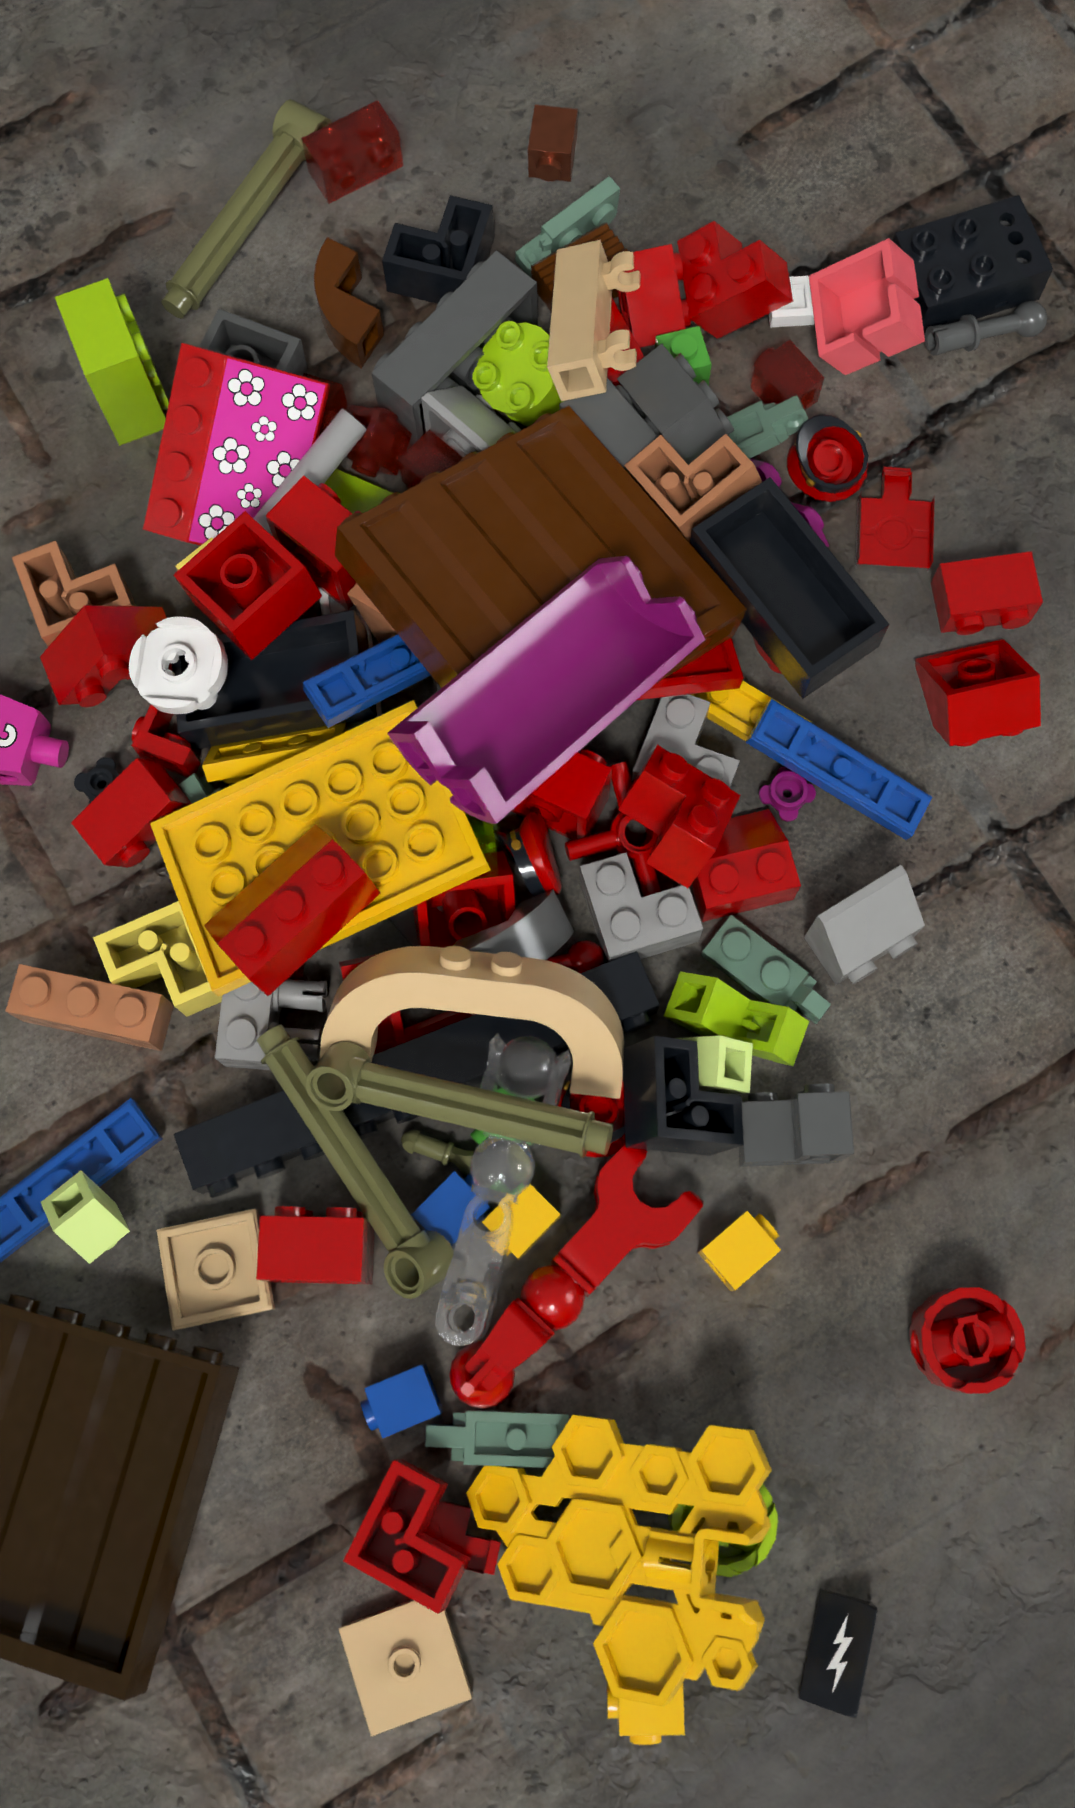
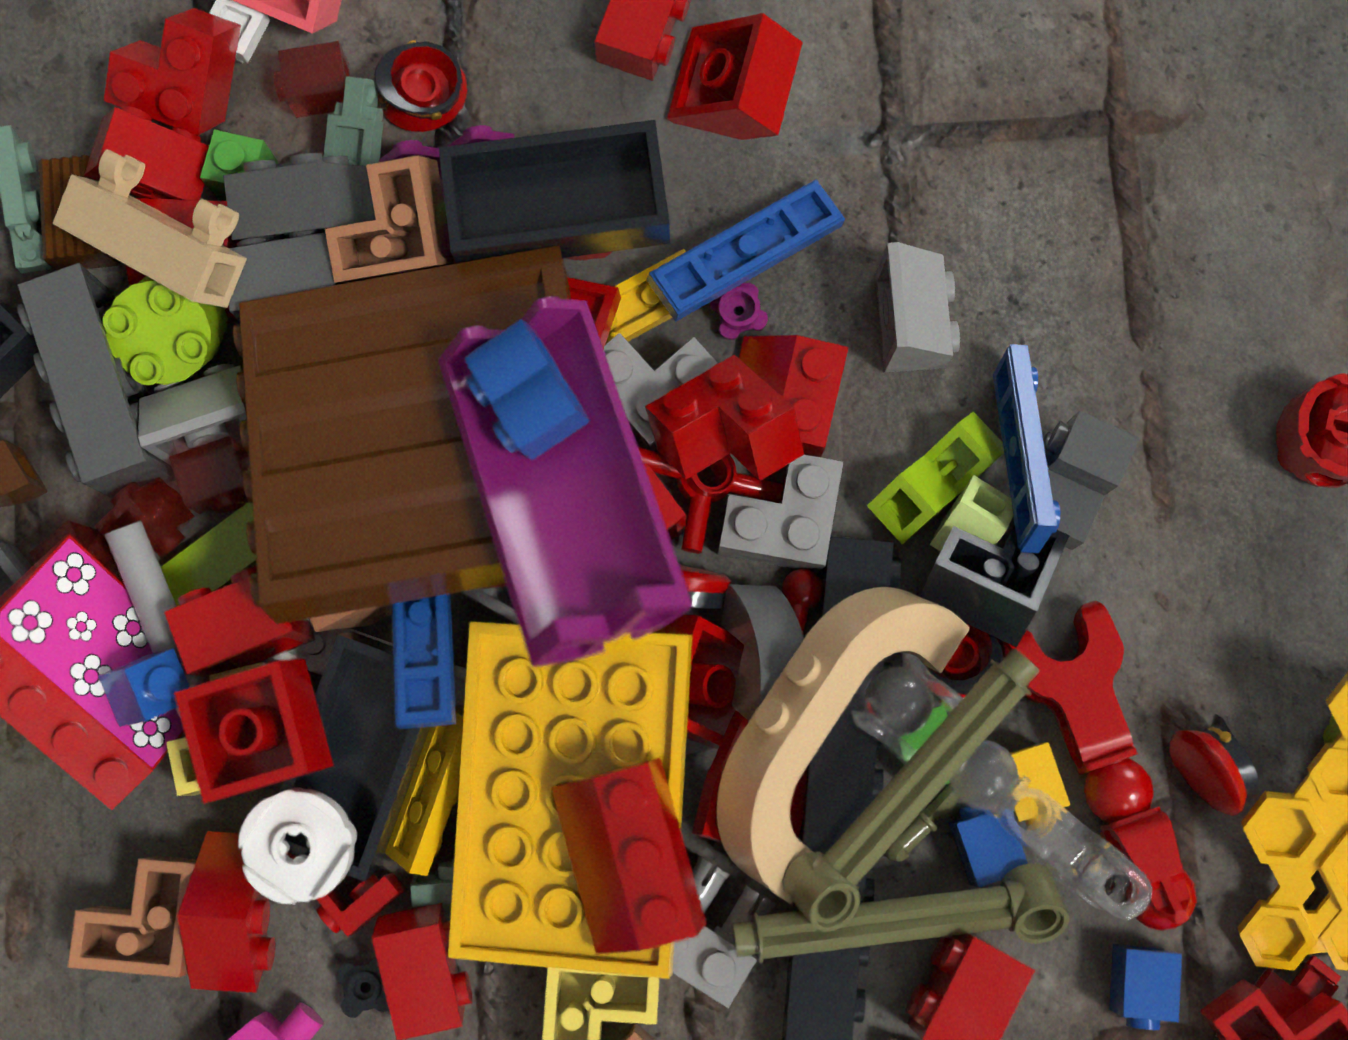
camera: 65 degrees left, 5 degrees up
sand green hinge [425,1410,569,1468] -> none
yellow brick [697,1211,781,1291] -> none
sand green hinge [701,915,831,1024] -> none
red piece [855,467,935,572] -> none
none -> blue brick [98,648,190,727]
none -> blue brick [465,319,590,460]
none -> blue plate [993,344,1060,553]
none -> red piece [1169,714,1260,816]

